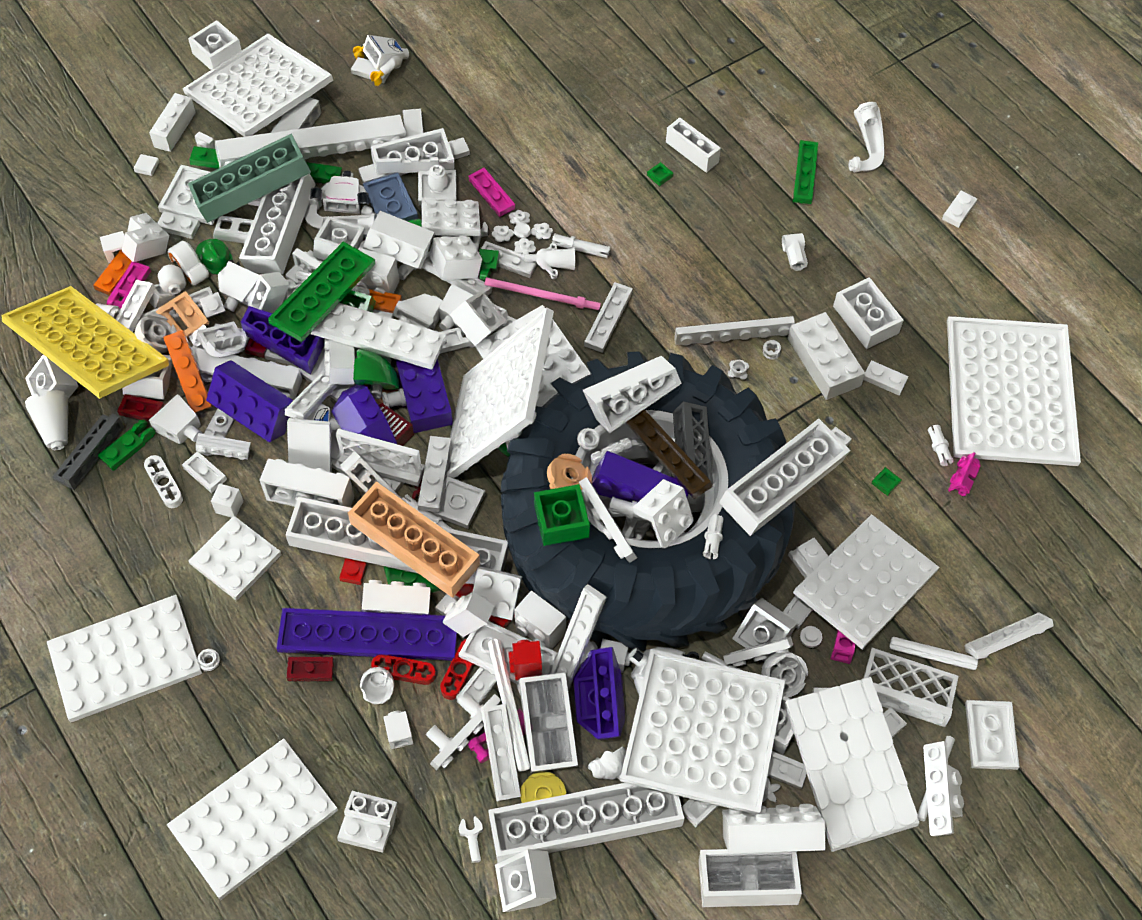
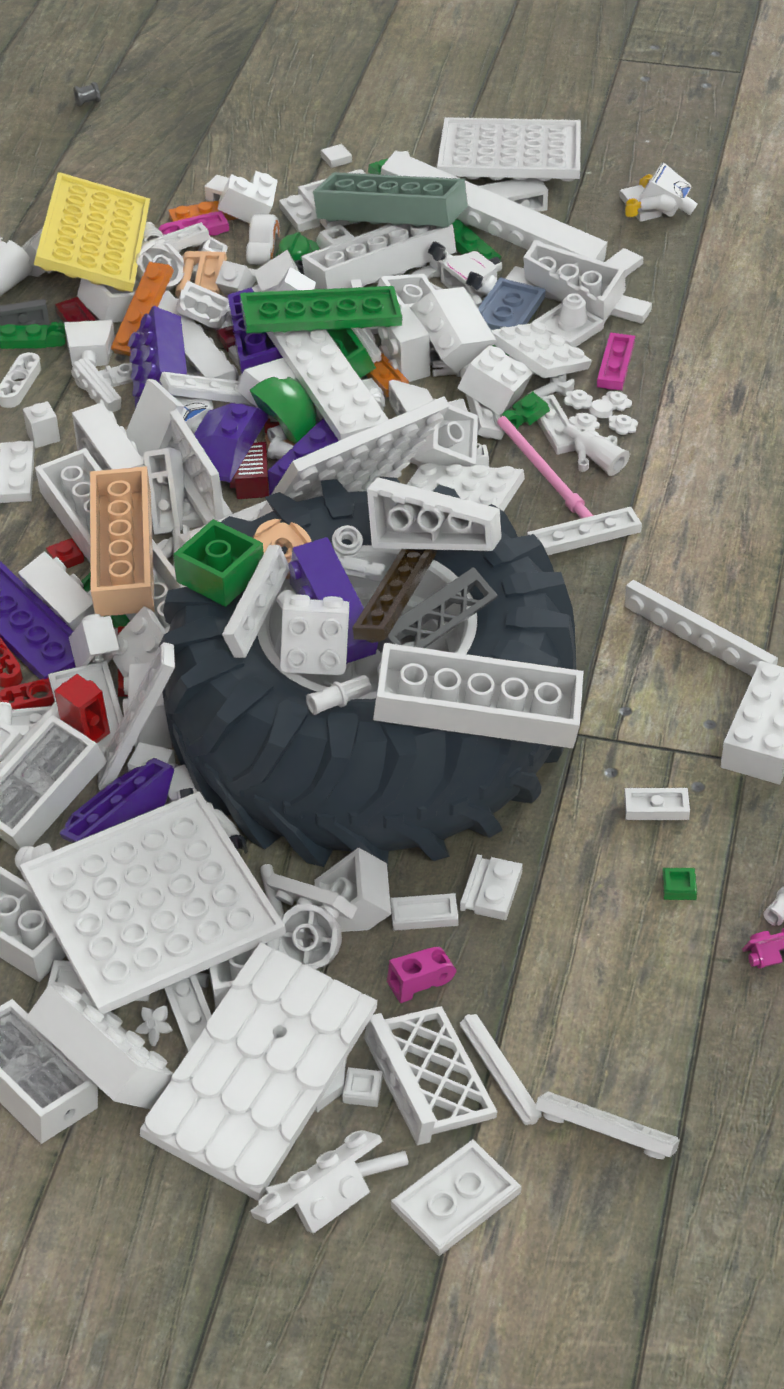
camera: 50 degrees right, 15 degrees down
white brick [149,93,196,152] -> none
white head [158,264,186,295] -> none
white plate [182,451,227,493] -> none
white brick [188,20,242,70] -> none
white tile [392,301,434,329] -> none
white pin [552,233,610,259] -> none
white plate [728,360,749,380] -> none
white bush [763,340,781,360] -> none
white plate [793,514,939,650] -> none
white plate [800,626,822,648] -> none

